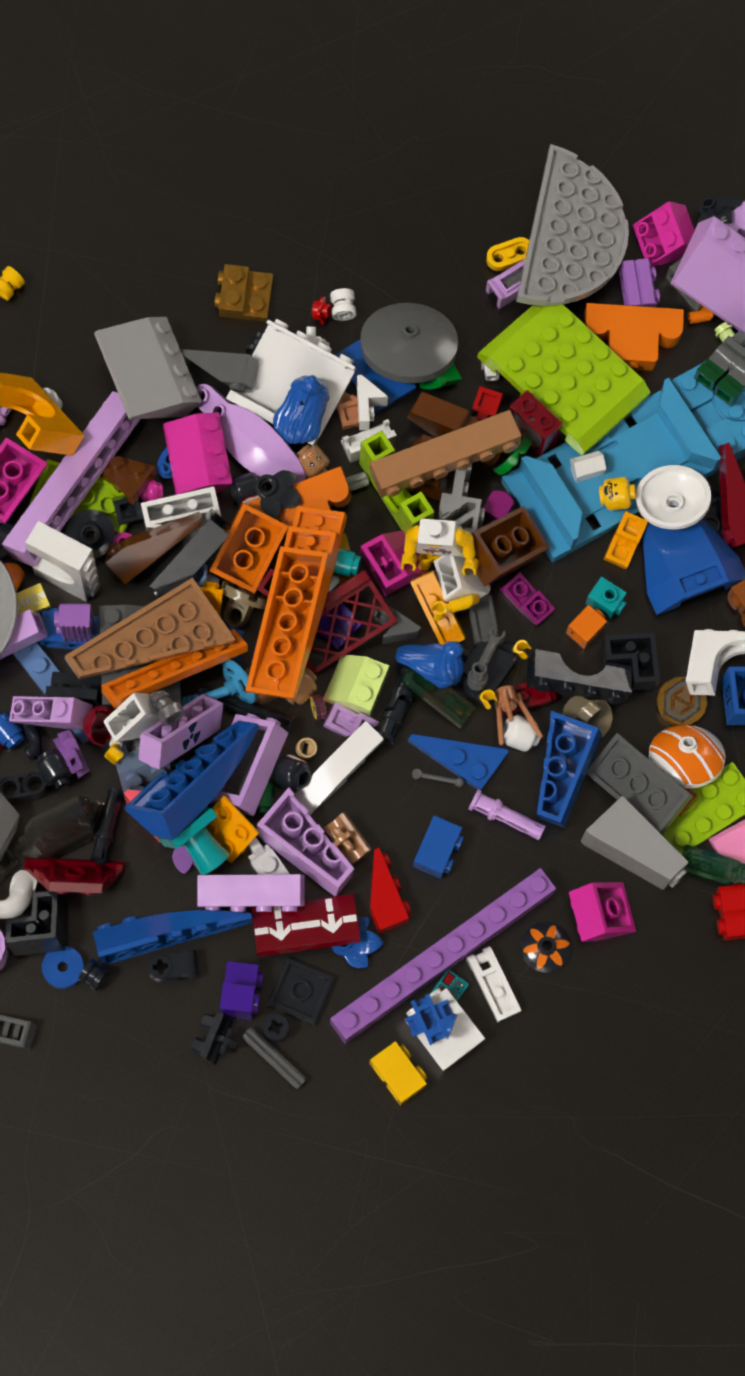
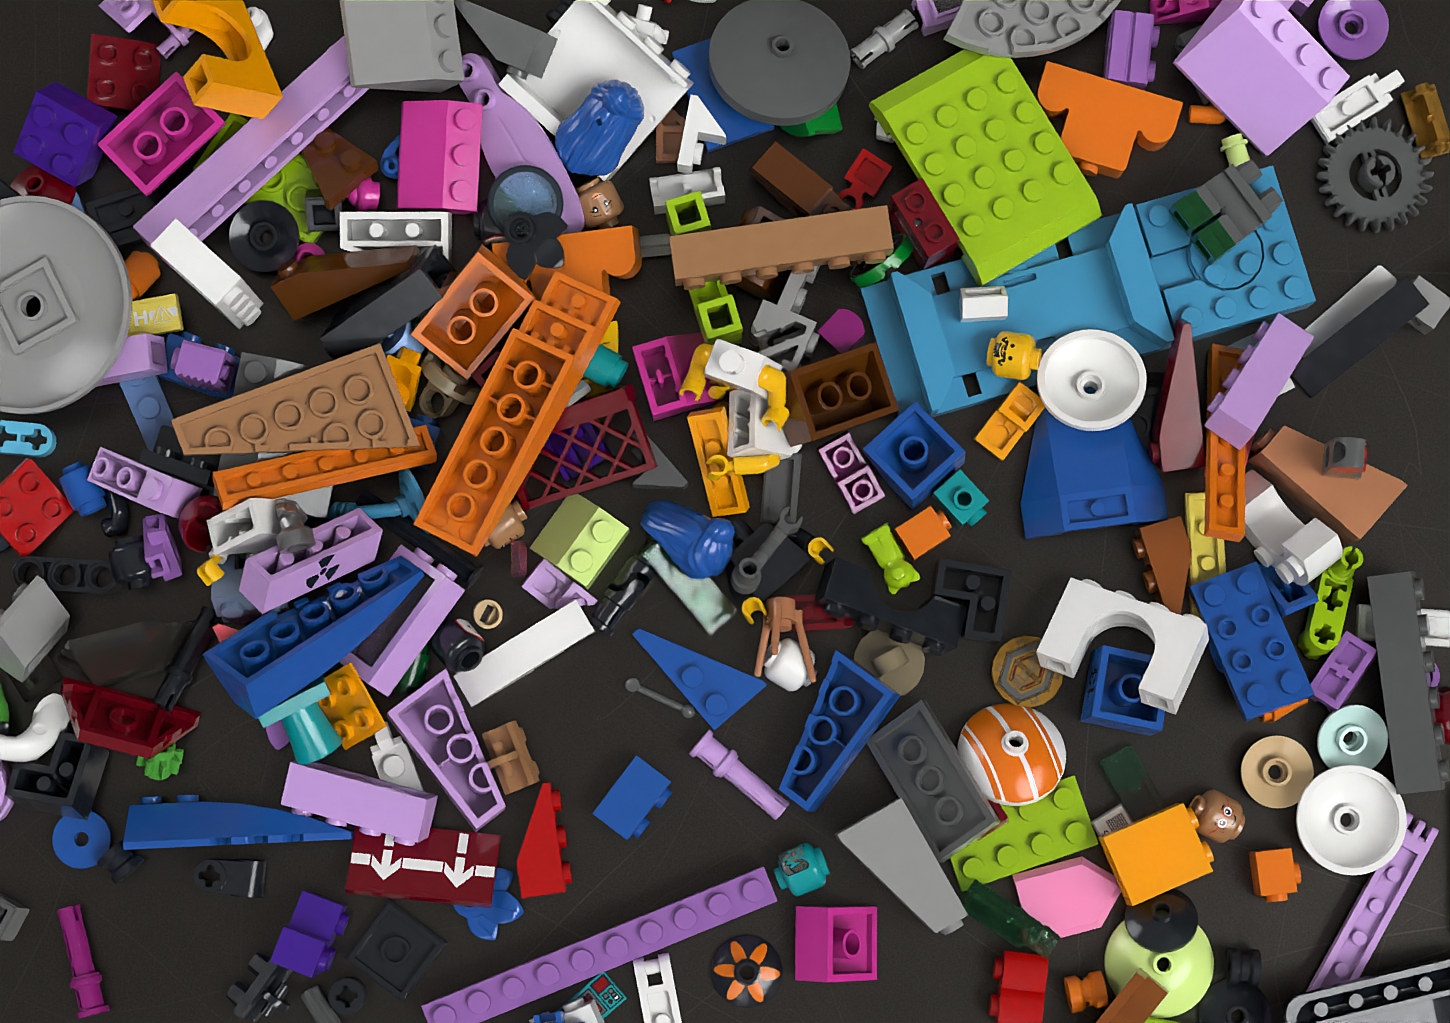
camera: 15 degrees right, 10 degrees up
none -> magenta pin [57,904,110,1019]
none -> bright green gear [136,742,184,780]
none -> clear light blue wheel [487,165,564,237]
none -> teal head [773,842,830,897]
none -> light grey pin [850,9,919,69]
none -> lime animal [861,522,920,594]
none -> blue slope [863,401,965,510]

